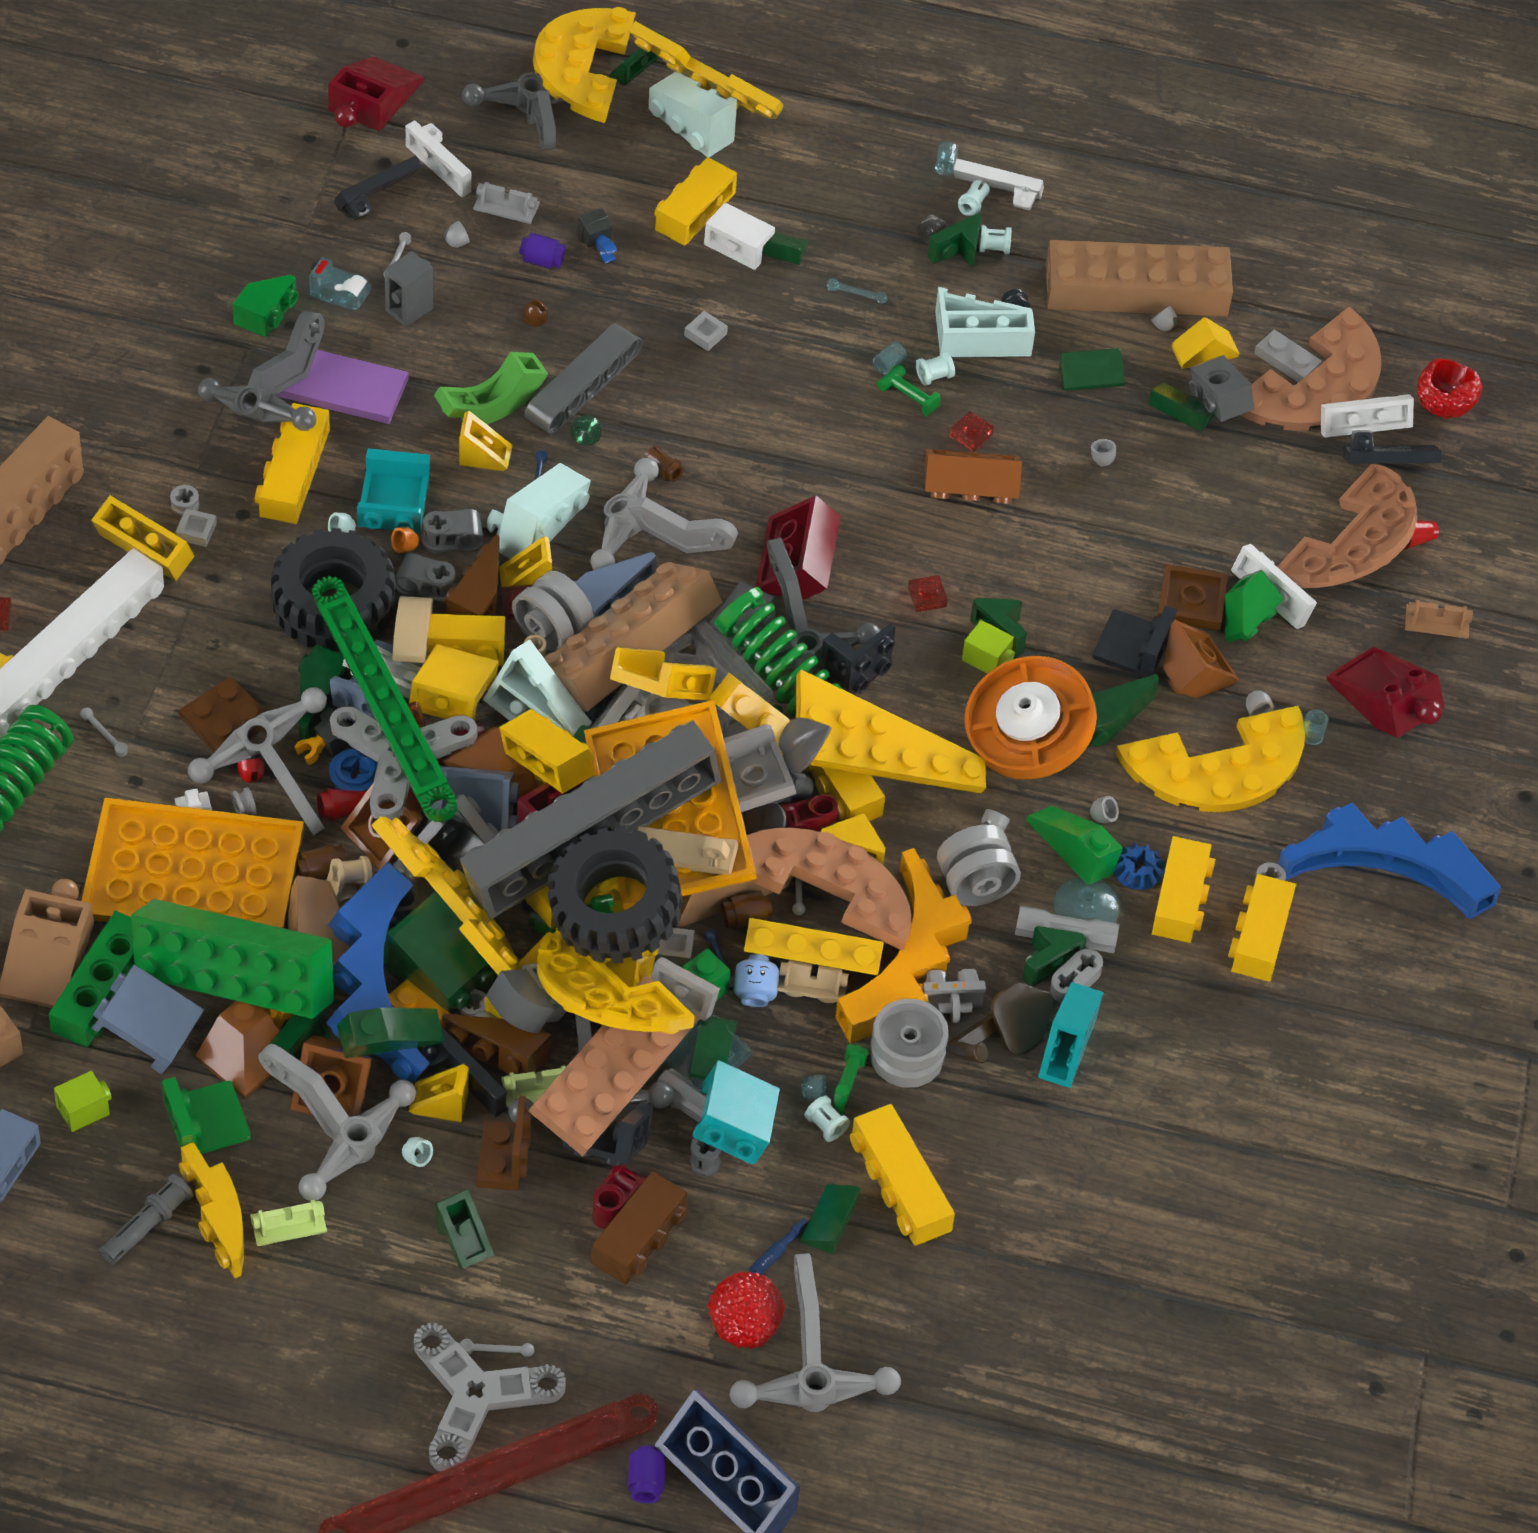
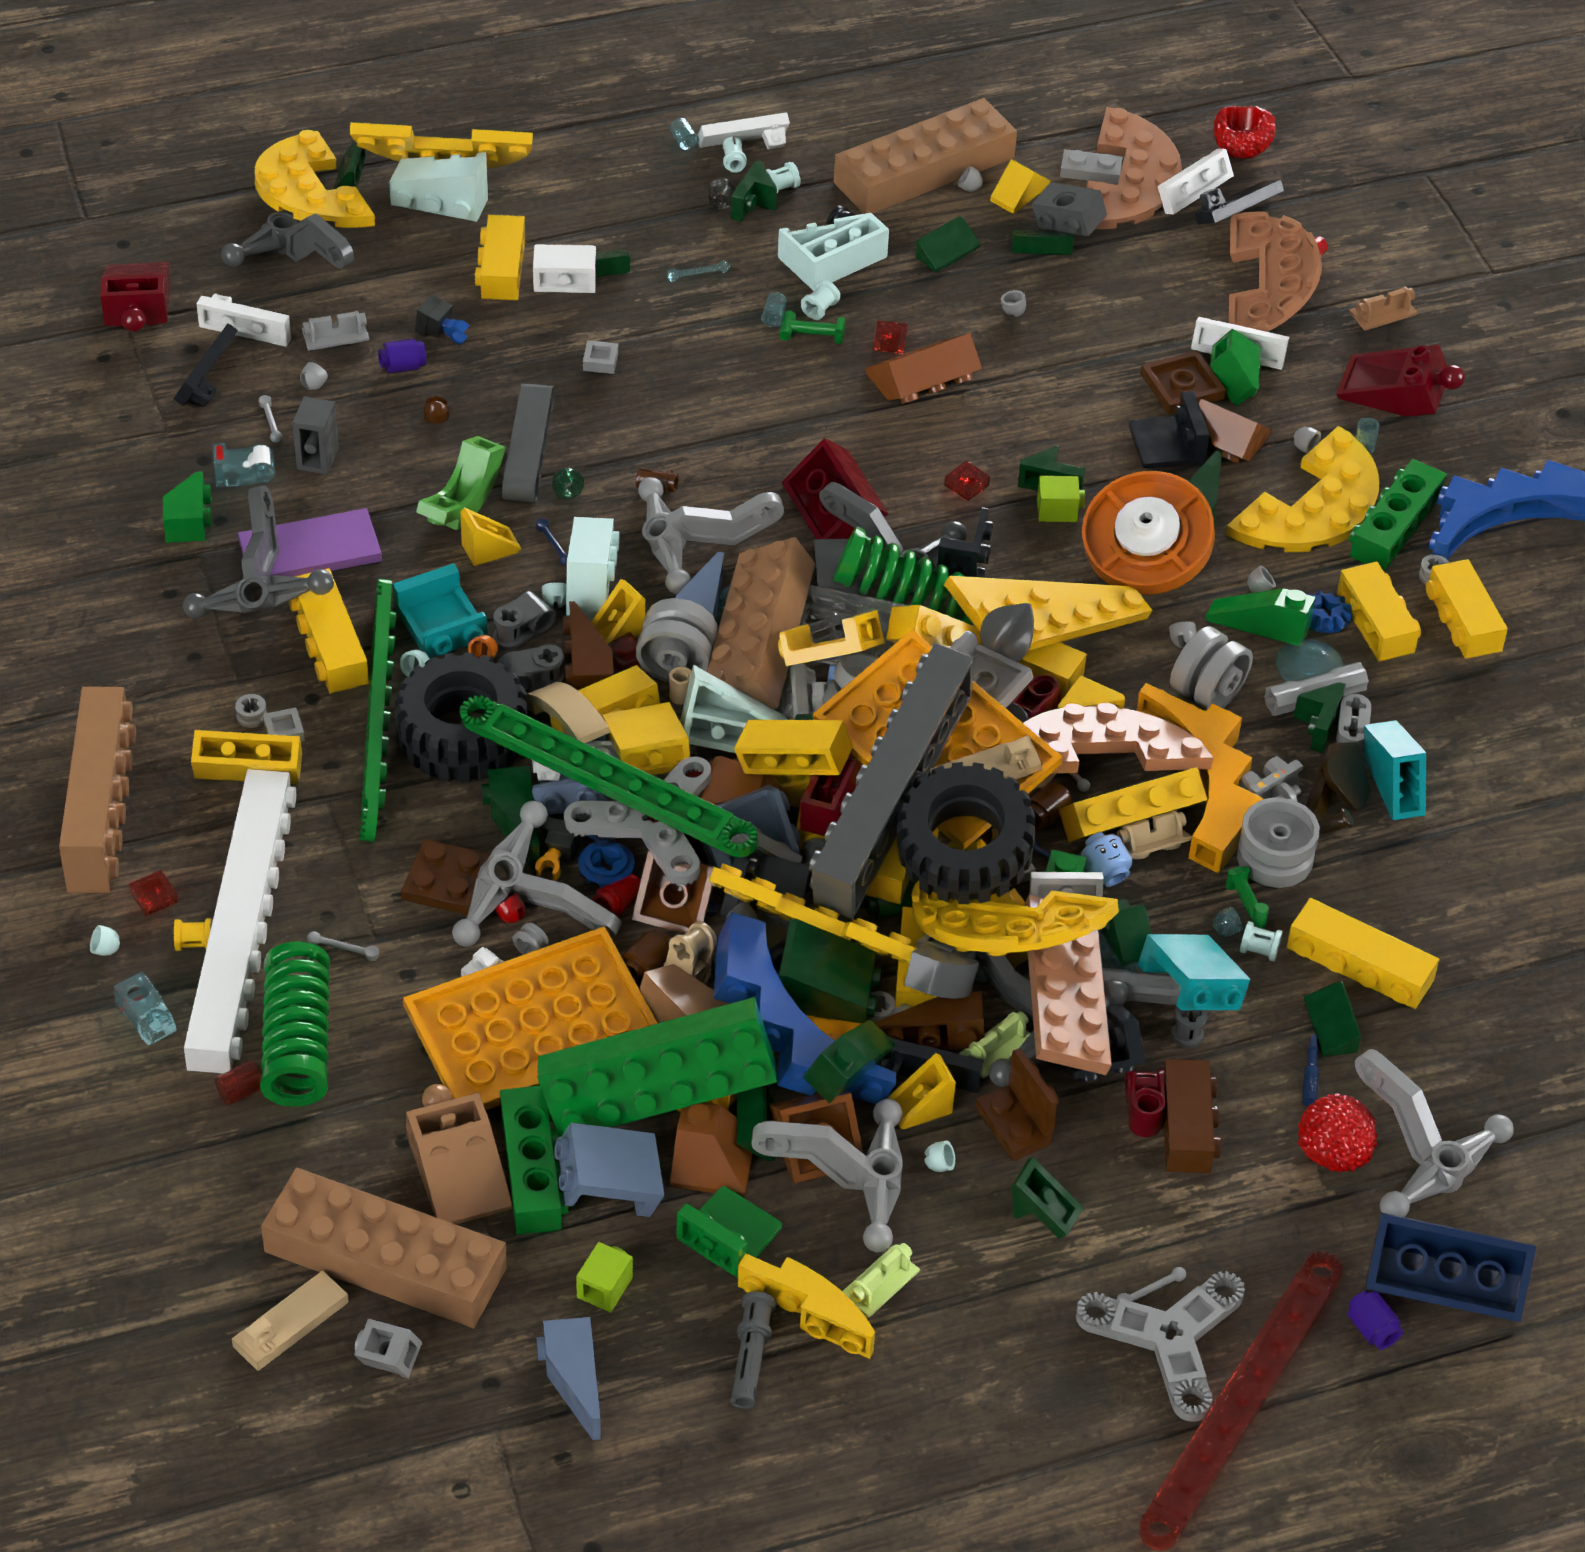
camera: 30 degrees left, 5 degrees down
none -> green plate [359,578,396,843]
none -> green brick [1349,458,1447,572]

